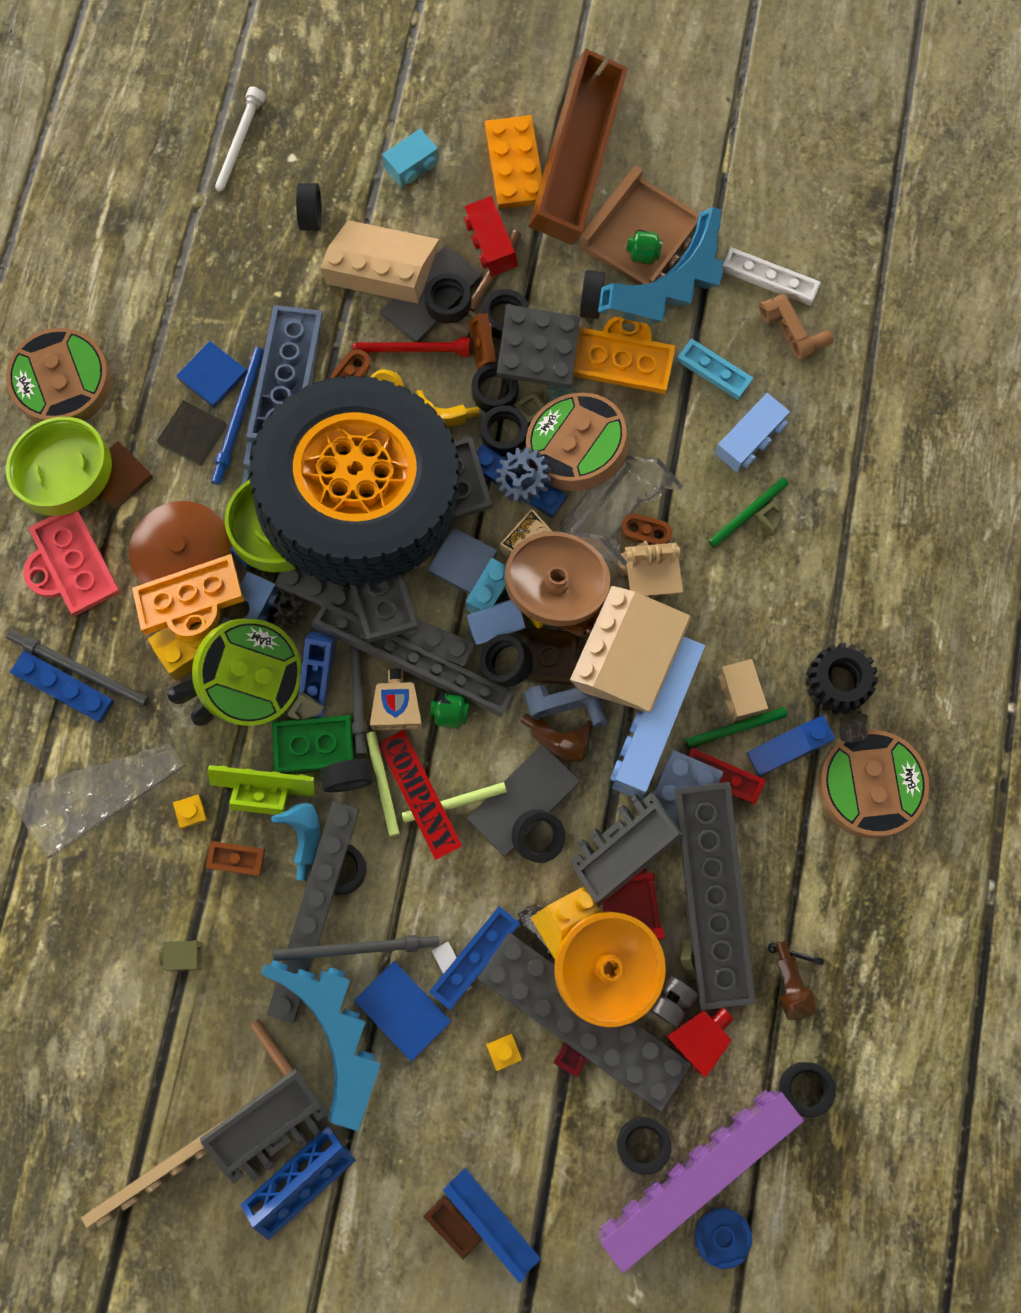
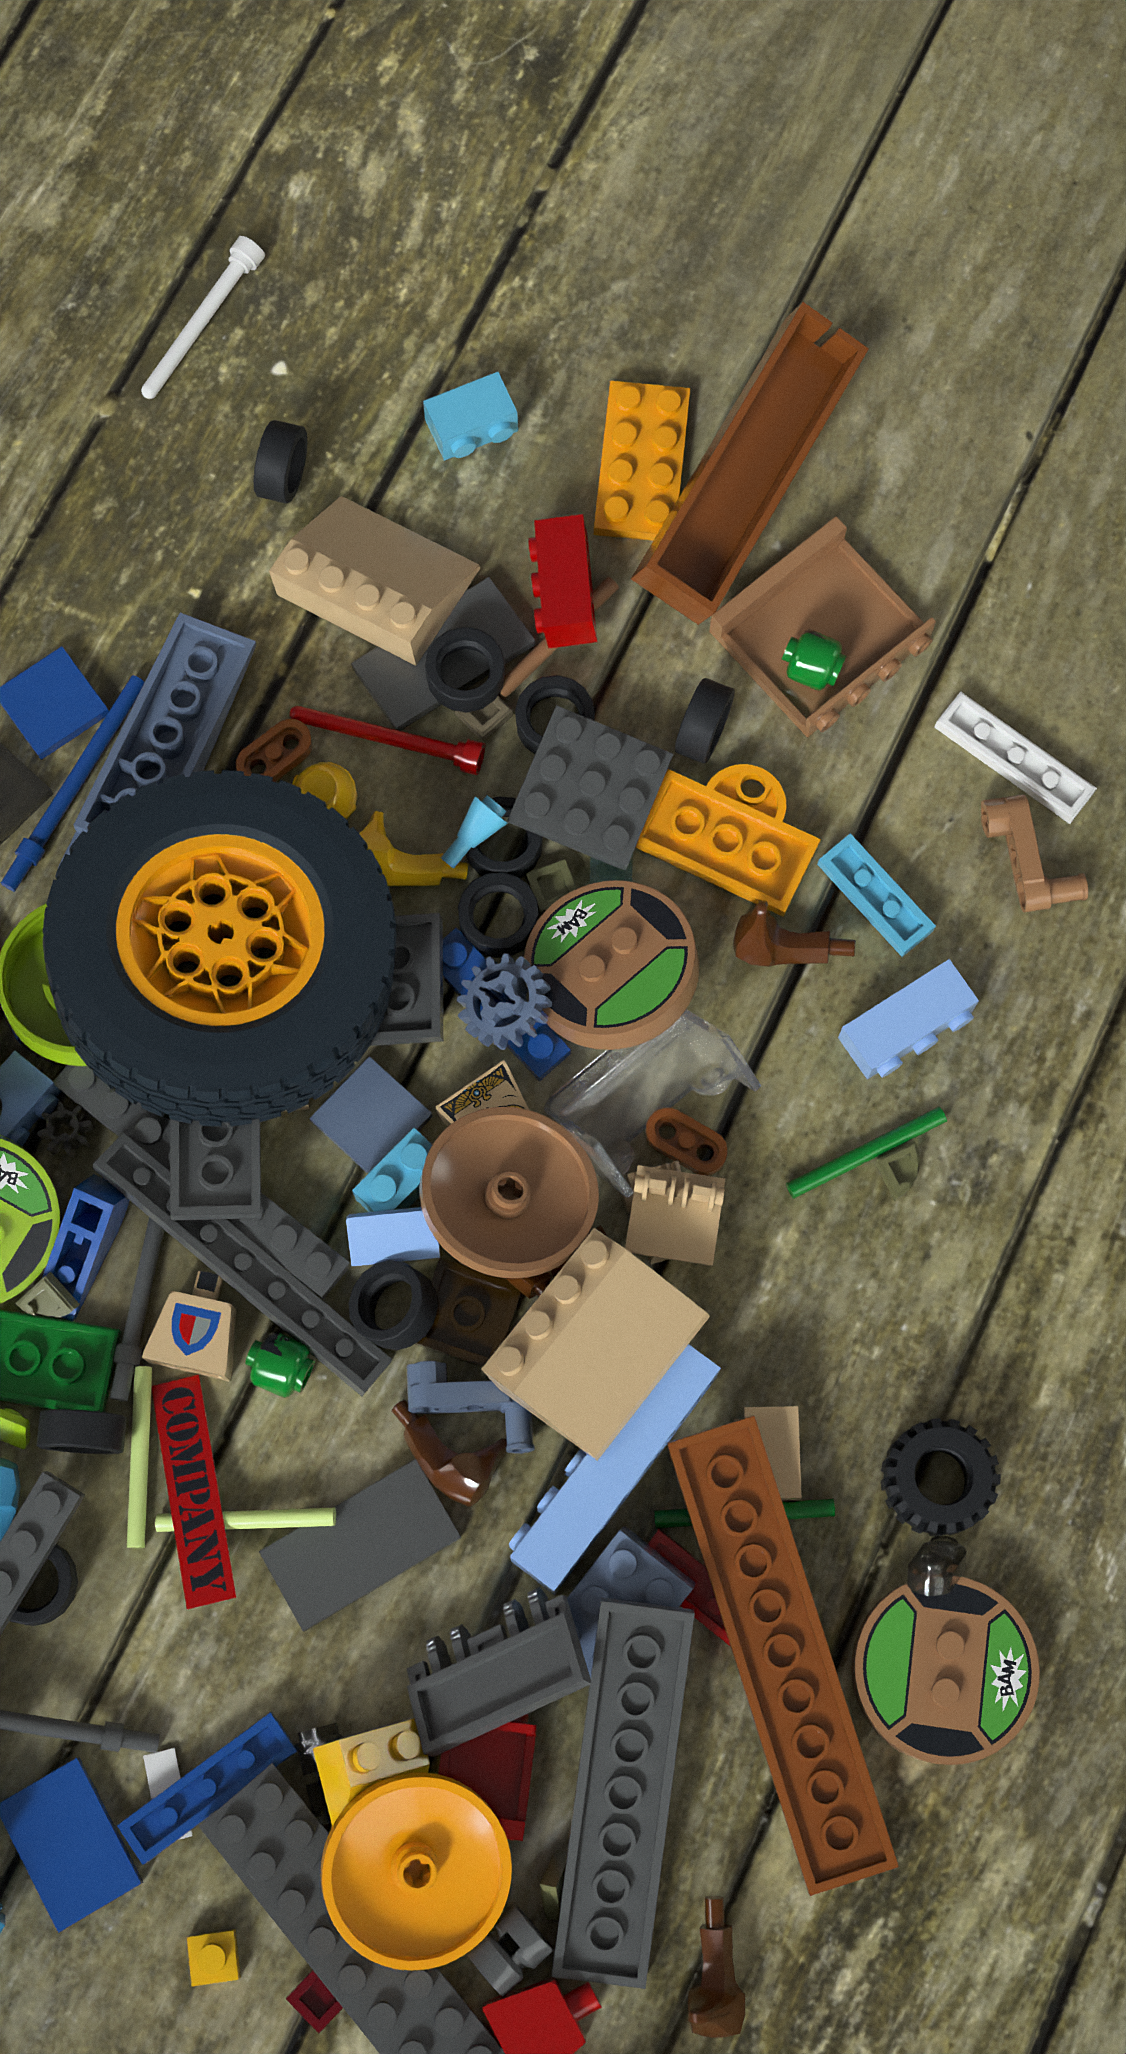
camera: 15 degrees right, 0 degrees up
dark orange plate [468,313,497,370] -> none
black tyre [512,810,565,863] -> none
dark azure arch [598,207,723,325] -> none
blue slope [747,715,835,777] -> none
black hinge [768,943,824,965] -> none
none -> medium azure cone [441,795,508,869]
none -> dark orange plate [667,1415,899,1896]
none -> reddish brown animal [733,900,856,967]

